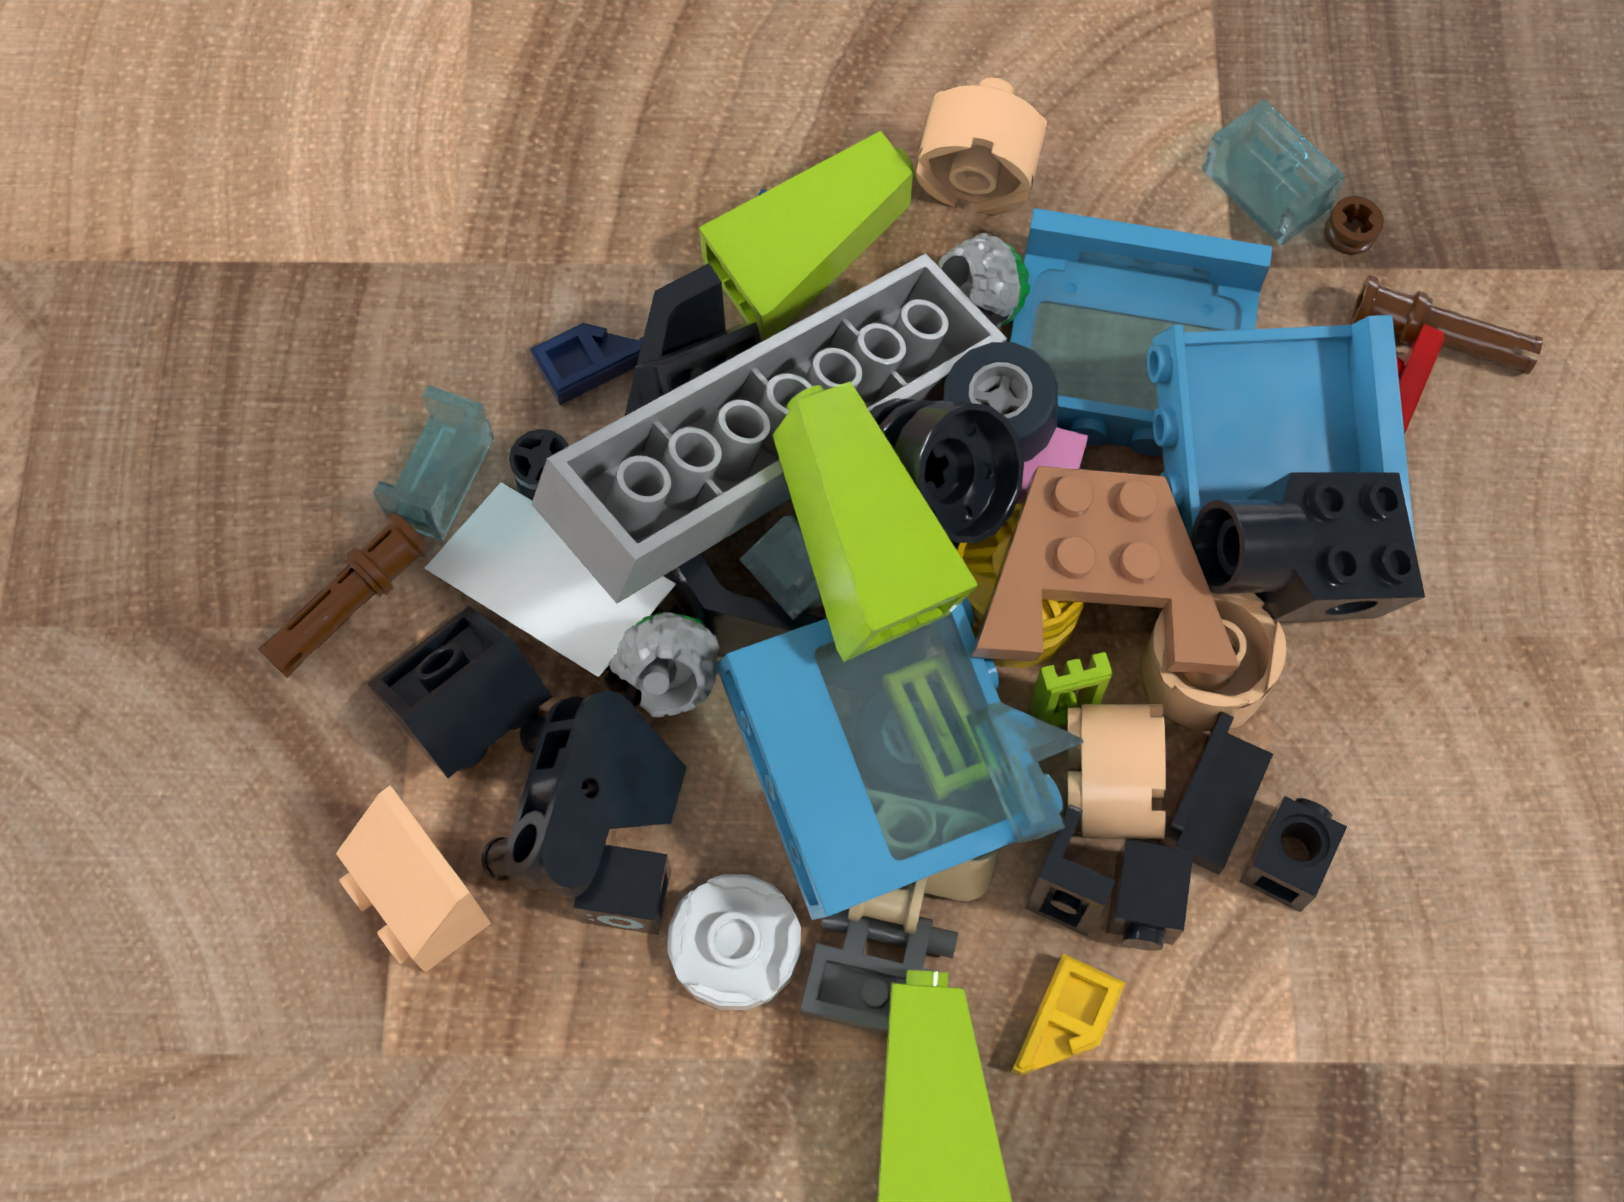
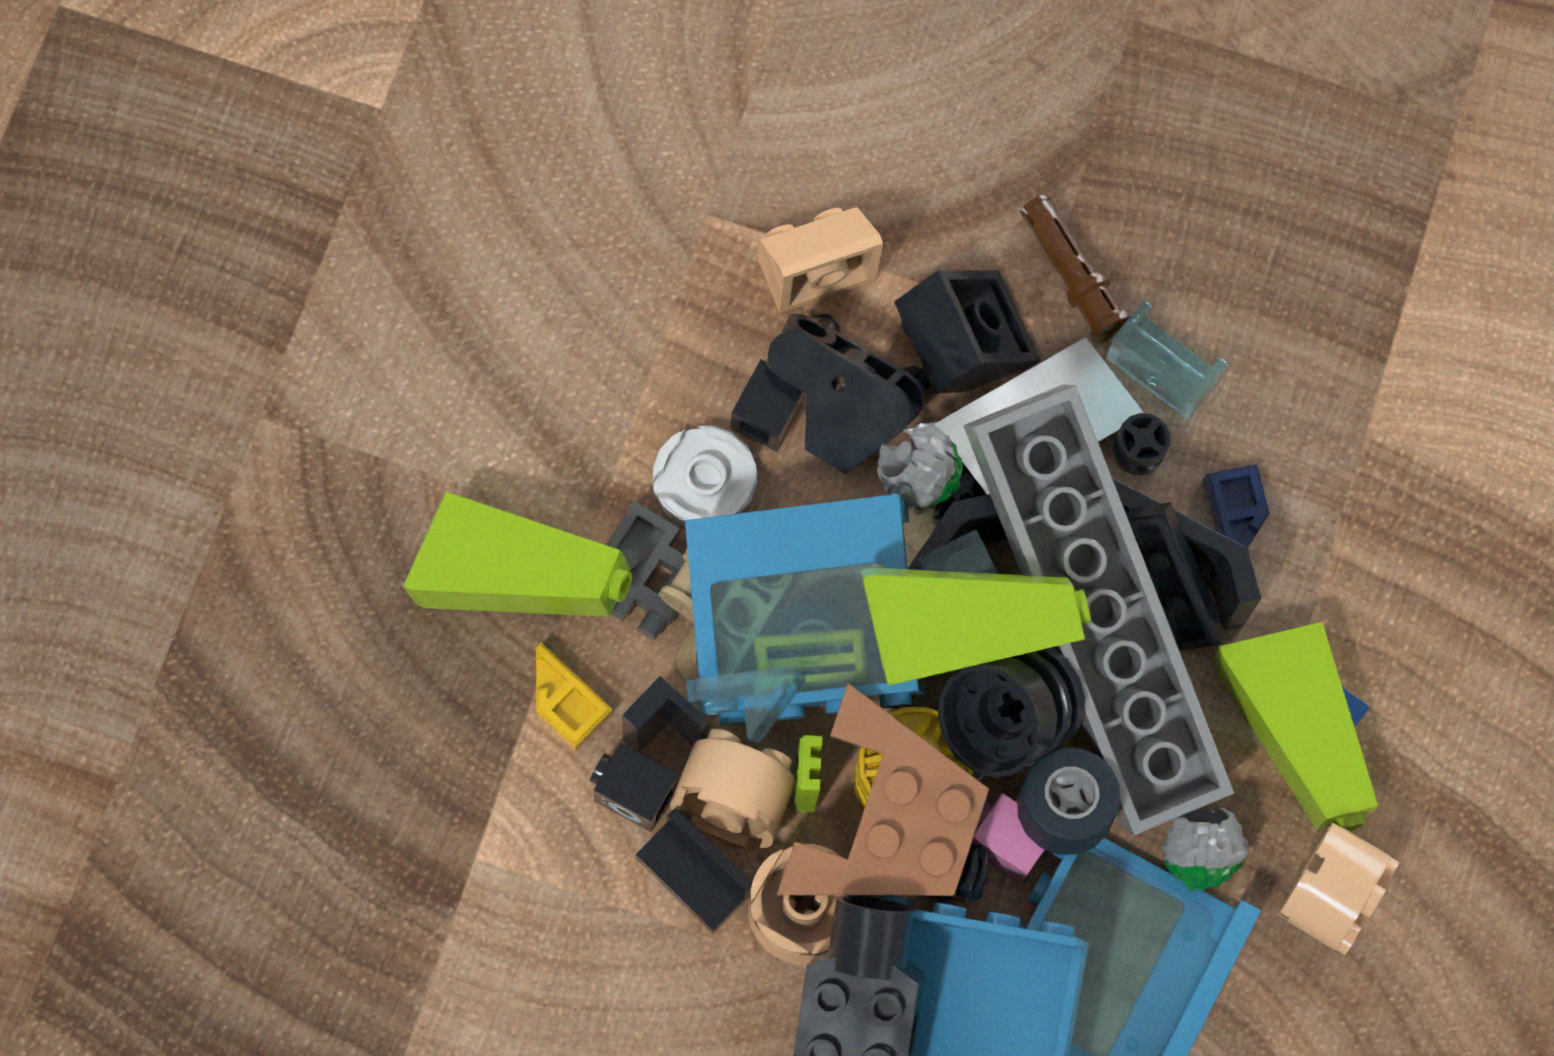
camera: 100 degrees right, 5 degrees up
black brick [1239,796,1347,912] -> none

